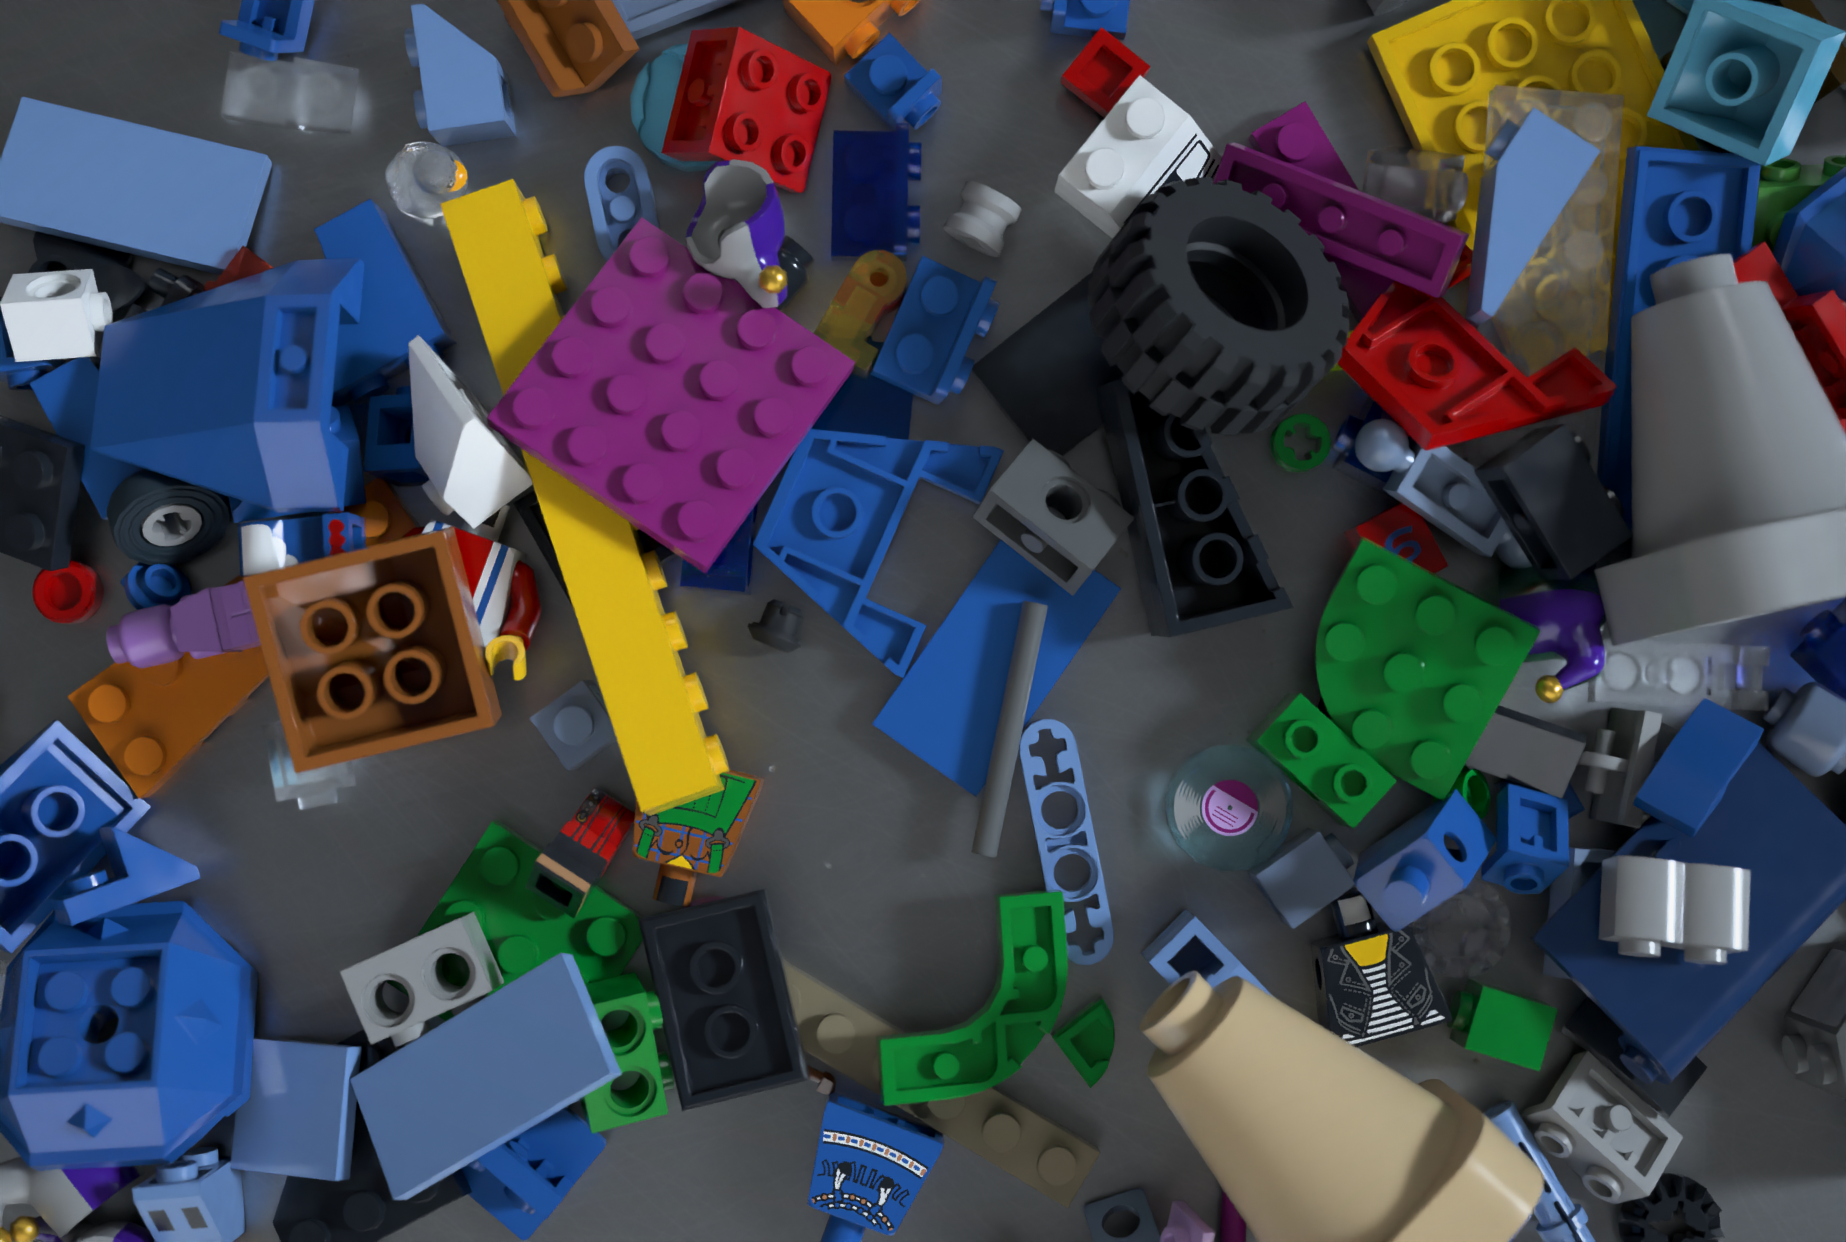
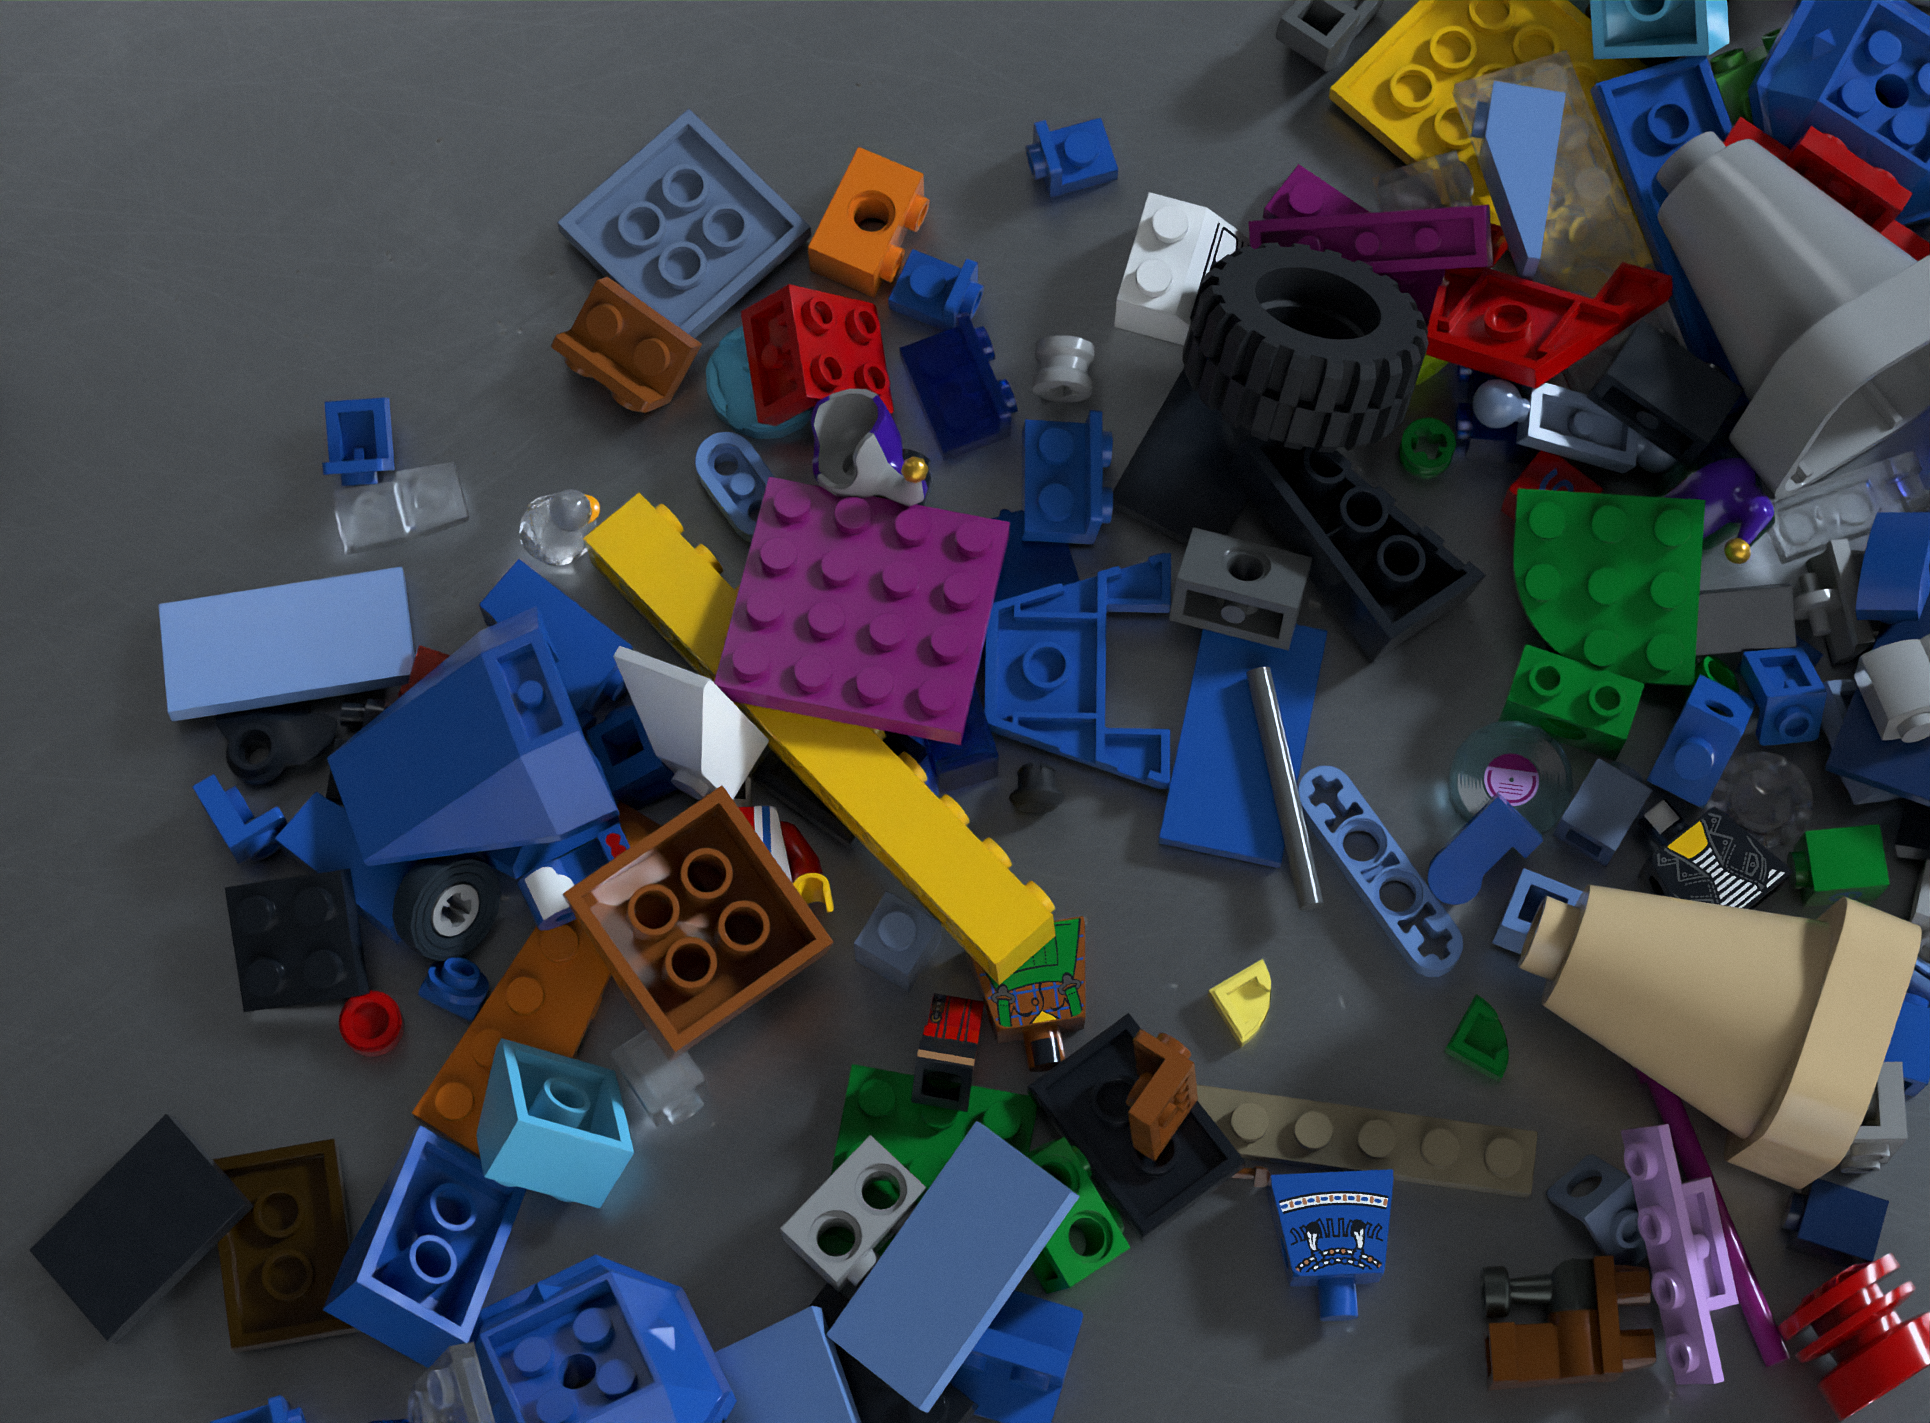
camera: 20 degrees left, 15 degrees down
white brick [0,269,113,362] -> none
blue slope [51,827,201,925] -> none
medium lavender piece [107,581,261,668] -> none
medium blue slope [405,3,516,147] -> none
clear yellow leg [813,250,907,382] -> none
green plate [876,889,1068,1106] -> none
red plate [1060,27,1151,118] -> none
none -> medium azure slope [476,1038,634,1209]
none -> dark orange bracket [1126,1029,1198,1161]
none -> light yellow tile [1208,959,1271,1048]
none -> blue leg [1427,792,1543,905]

